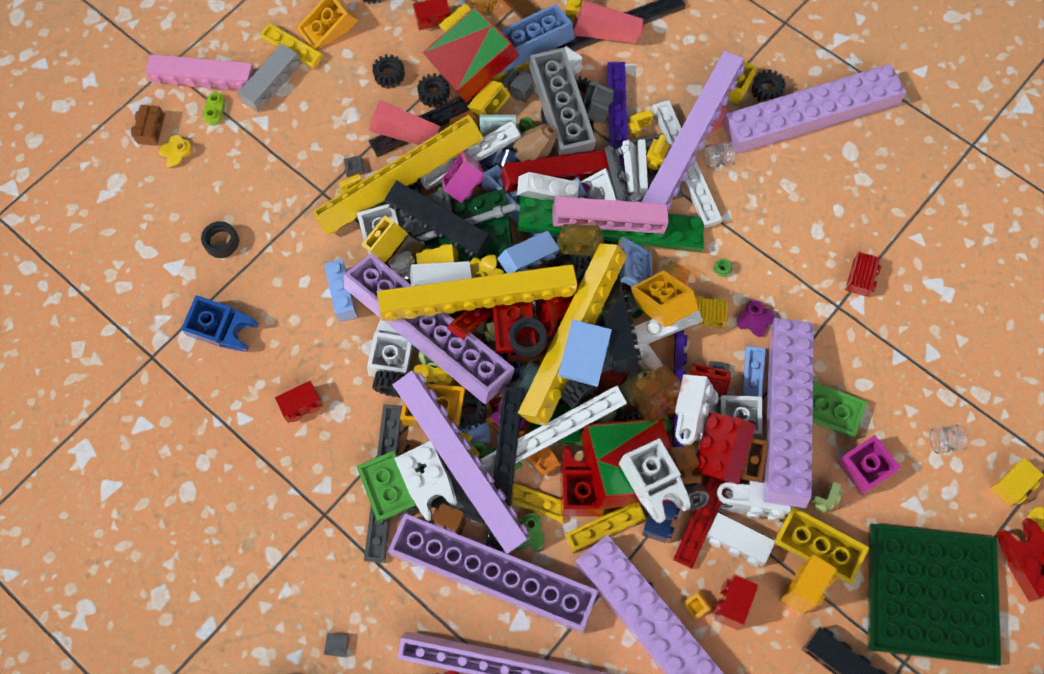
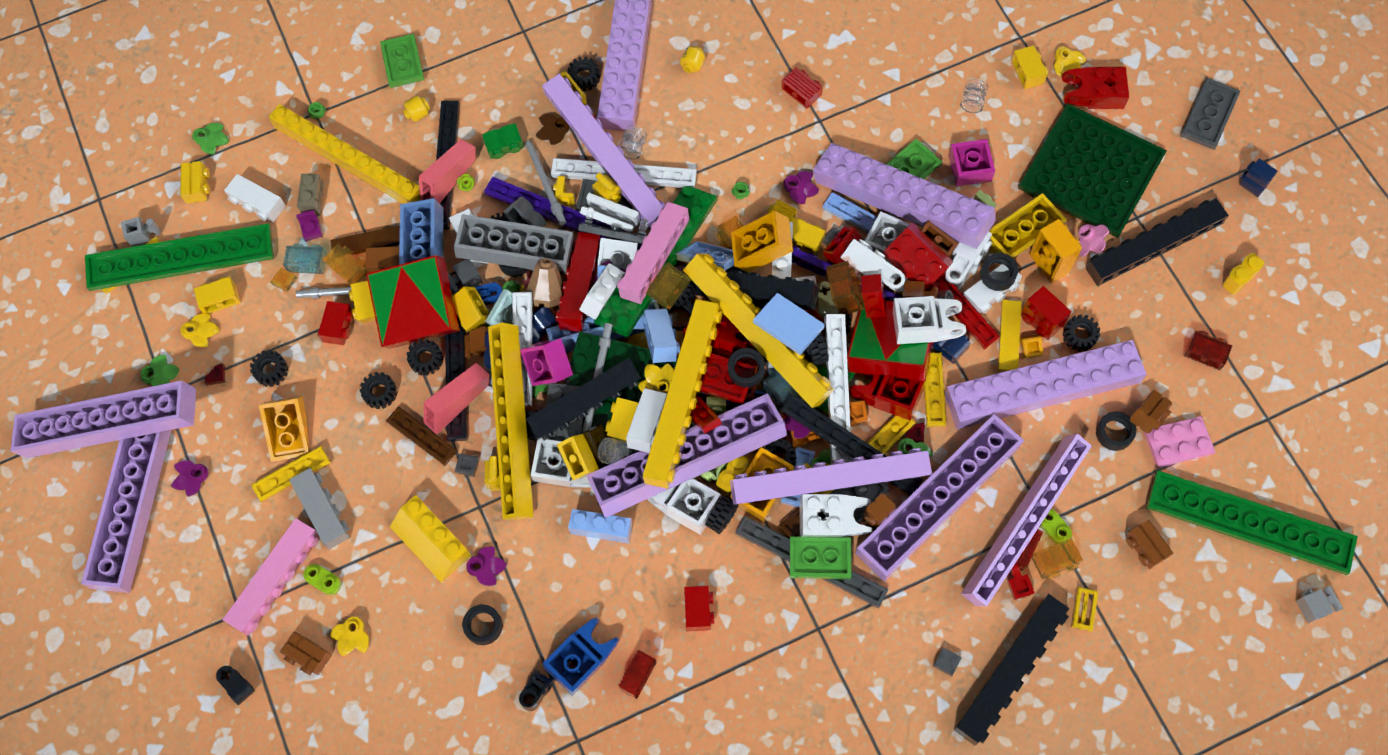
camera: 65 degrees left, 0 degrees up
none -> black piece [216,665,255,705]
none -> dark orange brick [365,246,400,273]
none -> reddish brown tile [386,406,457,466]
none -> yellow slope [390,495,472,583]
none -> lime plate [457,174,475,191]
none -> magenta plate [466,547,507,586]
none -> blue plate [475,283,502,305]
none -> green brick [482,123,524,159]
none -> black piece [519,669,555,711]
none -> light grey bar [525,140,566,225]
none -> reddish brown plate [536,114,570,145]
none -> clear red brick [618,650,657,699]
none -> yellow head [680,46,705,73]
none -> yellow brick [789,217,826,256]
none -> red brick [861,274,886,318]
none -> dark red tile [904,423,925,443]
none -> black tyre [980,253,1018,291]
none -> yellow tile [998,300,1022,372]
none -> black tyre [1062,314,1100,352]
none -> bright pink plate [1078,224,1109,257]

